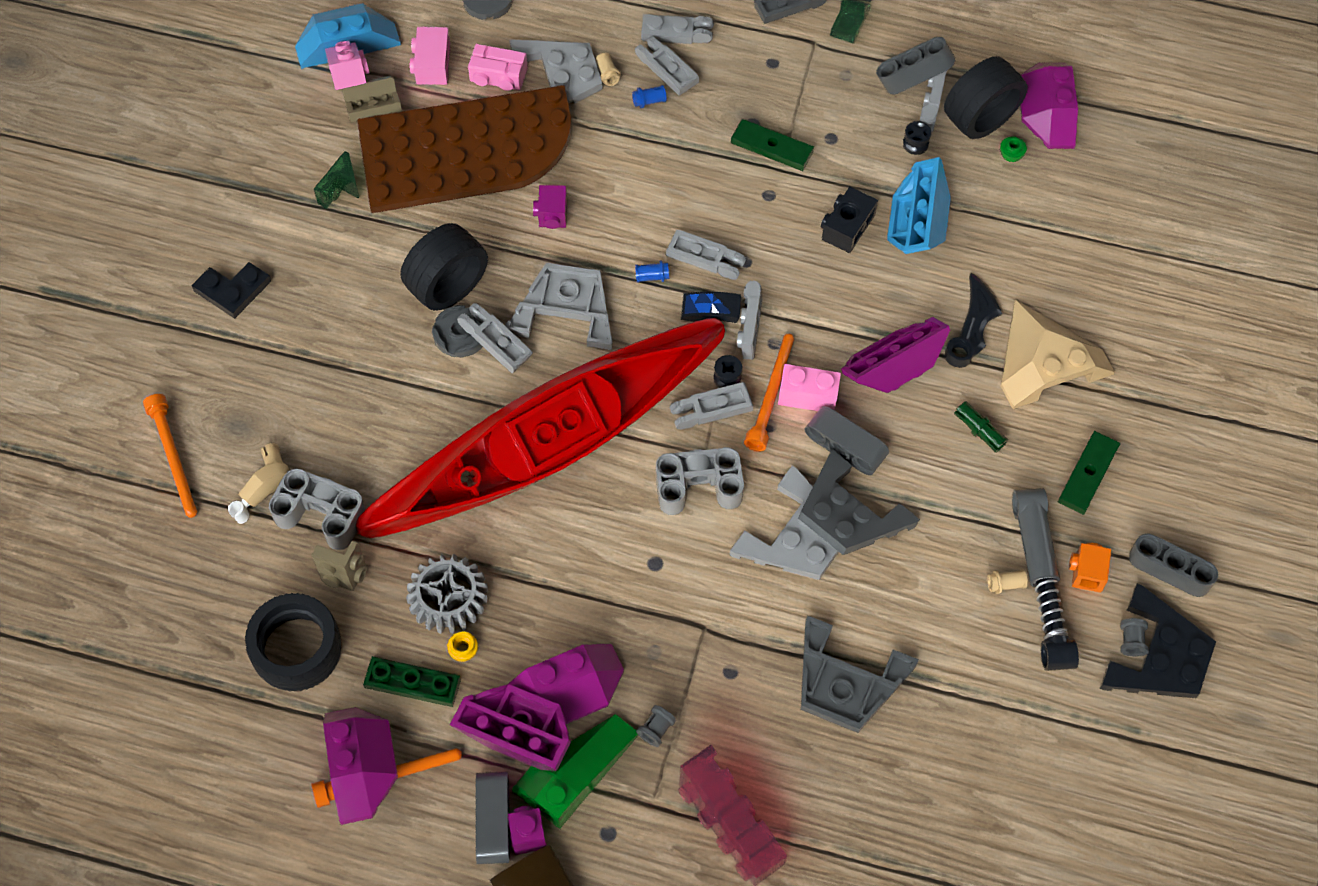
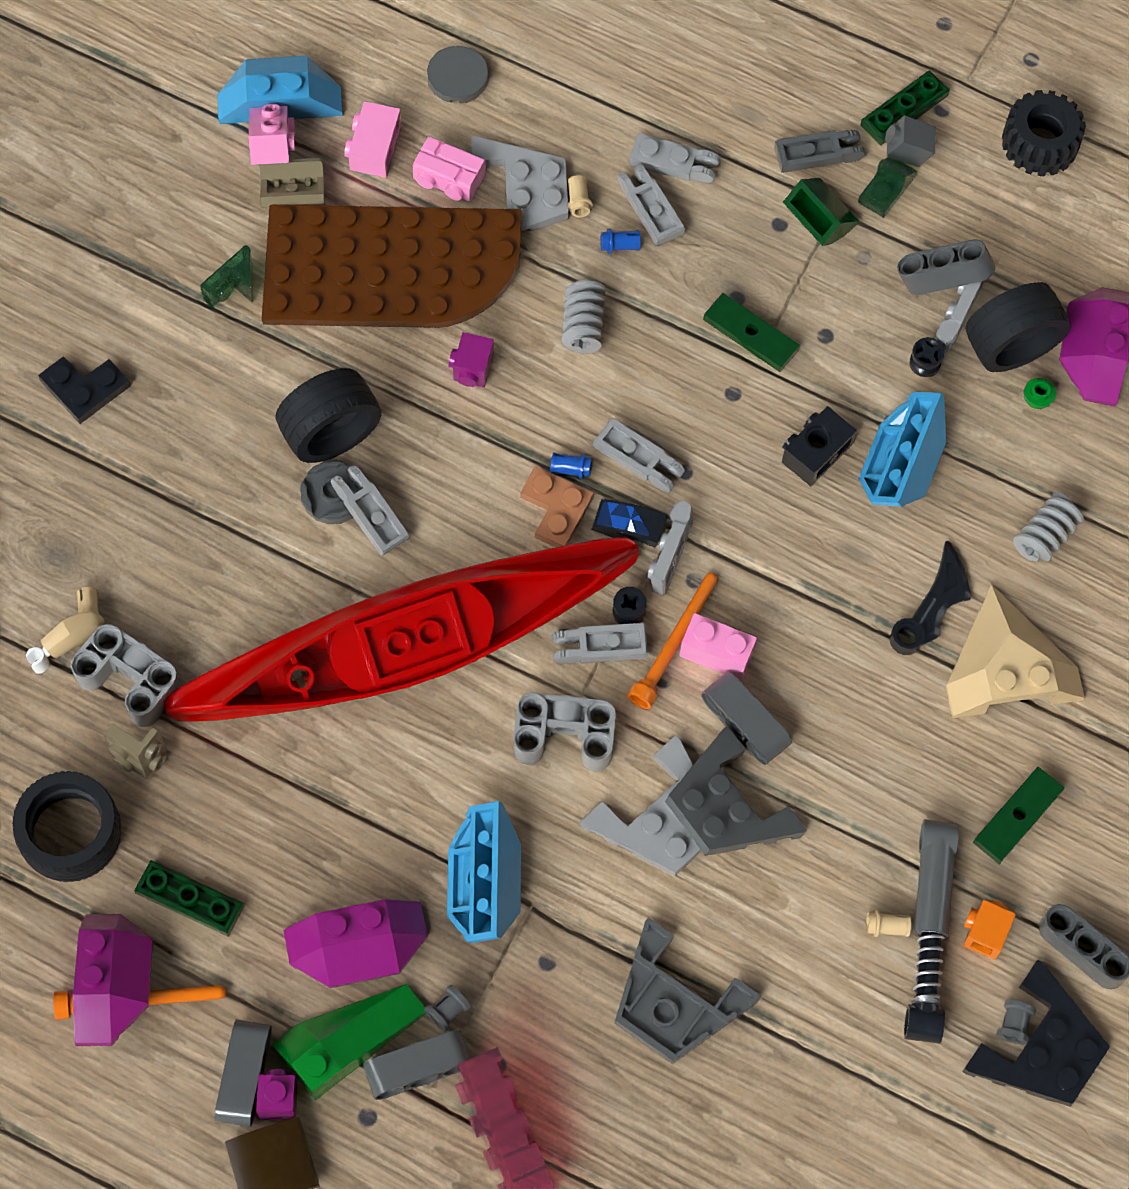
camera: 10 degrees right, 5 degrees up
light grey gear [406,554,488,634] -> none
yellow plate [447,632,478,662] -> none
magenta wedge [450,684,571,771] -> none
light grey wing [505,263,612,350] -> none
magenta wedge [841,317,950,393] -> none
dark green pin [954,401,1009,453] -> none
none -> dark grey beam [363,1030,473,1100]
none -> dark azure wedge [447,801,521,943]
none -> nougat plate [520,466,594,547]
none -> light grey piece [561,280,606,354]
none -> dark green brick [783,178,859,246]
none -> light grey piece [1013,492,1084,562]

